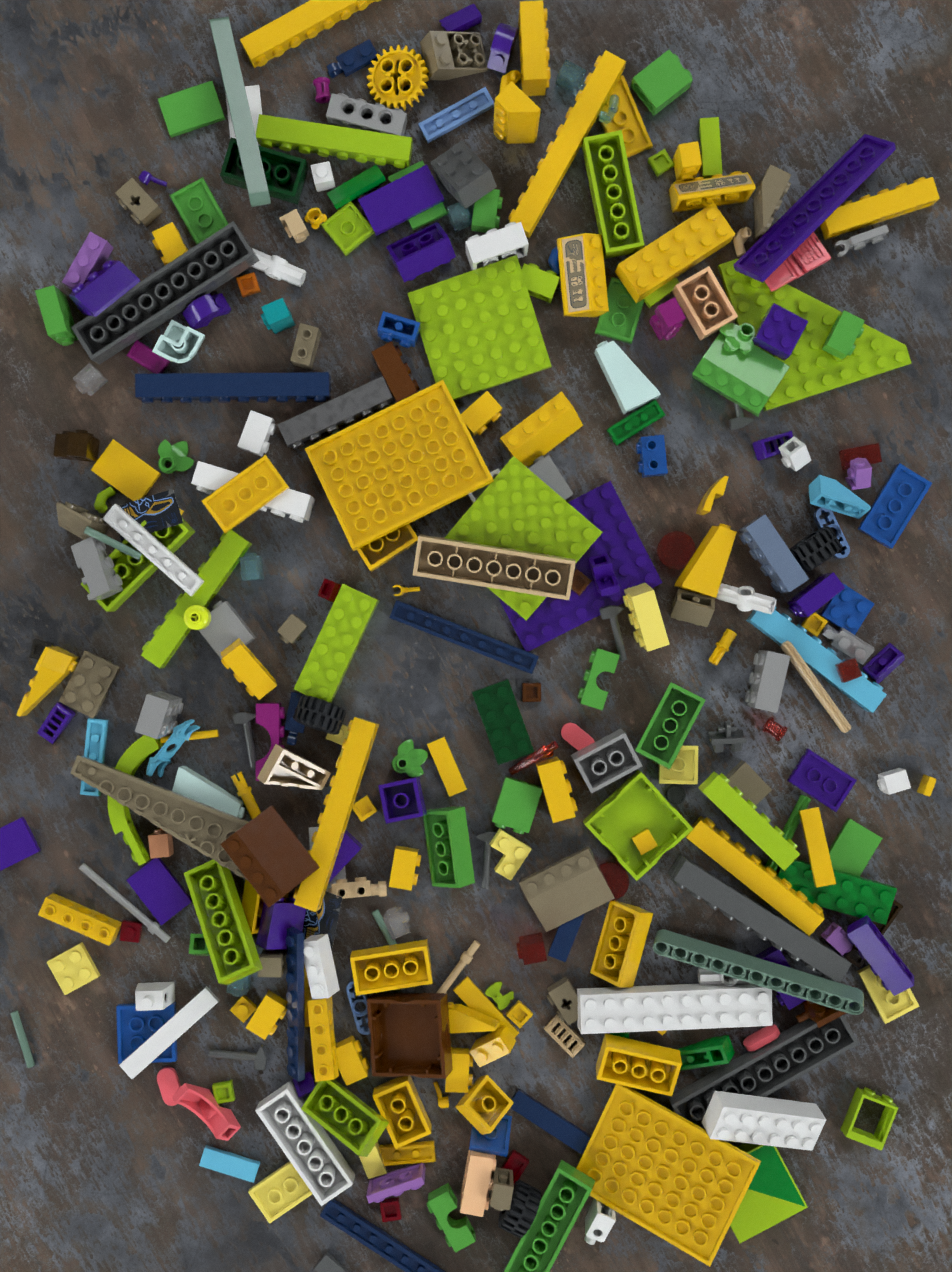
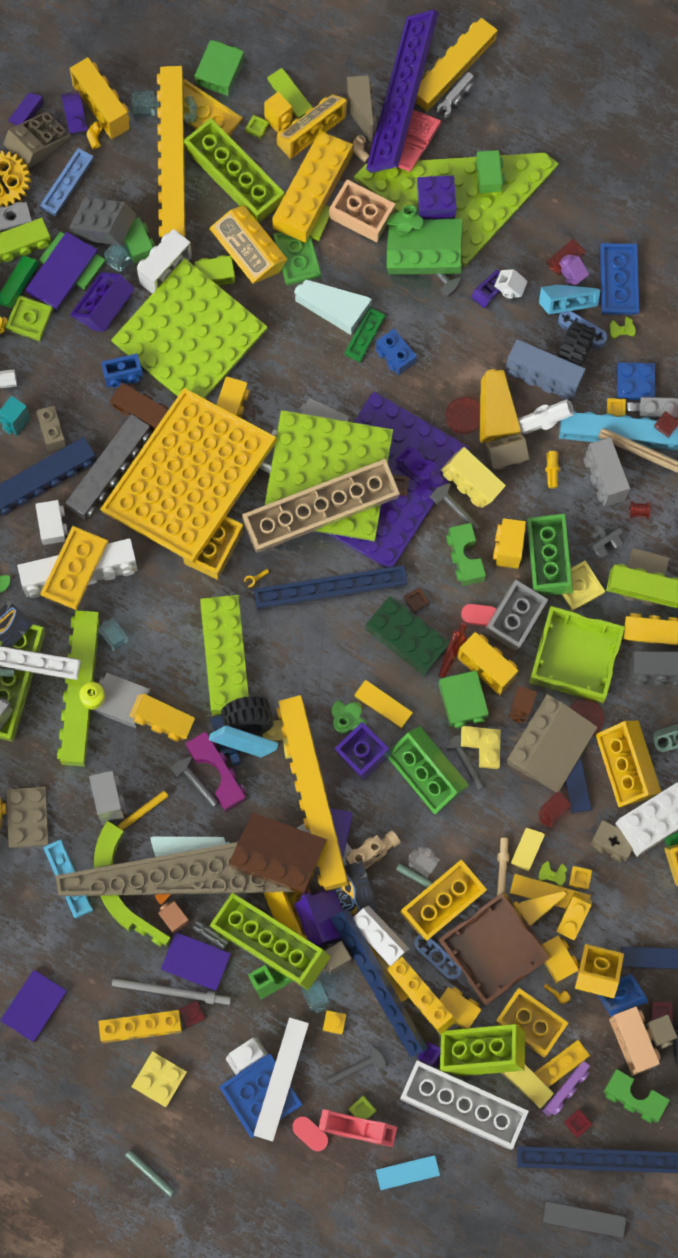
camera: 35 degrees left, 15 degrees down
dark purple slope [37,702,76,744] -> none
medium azure piece [146,719,200,777] -> none
yellow pin [231,771,261,819] -> none
yellow brick [245,990,288,1040] -> none
light yellow plate [248,1161,312,1224] -> none
tan wedge [257,744,331,790] -> none
dark tan brick [277,614,309,644] -> none
dark red plate [317,578,341,603] -> none
yellow plate [352,795,378,822] -> none
yellow brick [389,846,421,891] -> none
yellow slope [493,81,541,144] -> none
yellow slope [499,391,583,467] -> none
tan slope [544,1014,585,1058] -> none
blue arm [548,247,560,276] -> none
yellow tile [631,828,658,855] -> none
magenta arch [649,297,686,341] -> none
yellow slope [696,476,729,515] -> none
dark purple brick [787,572,845,617] -> none
none -> dark grey axle [193,920,229,949]
none -> medium azure tile [209,725,278,758]
none -> yellow brick [493,518,526,569]
none -> reddish brown brick [508,686,537,723]
none -> light yellow slope [511,828,545,871]
none -> lime piece [609,317,636,339]

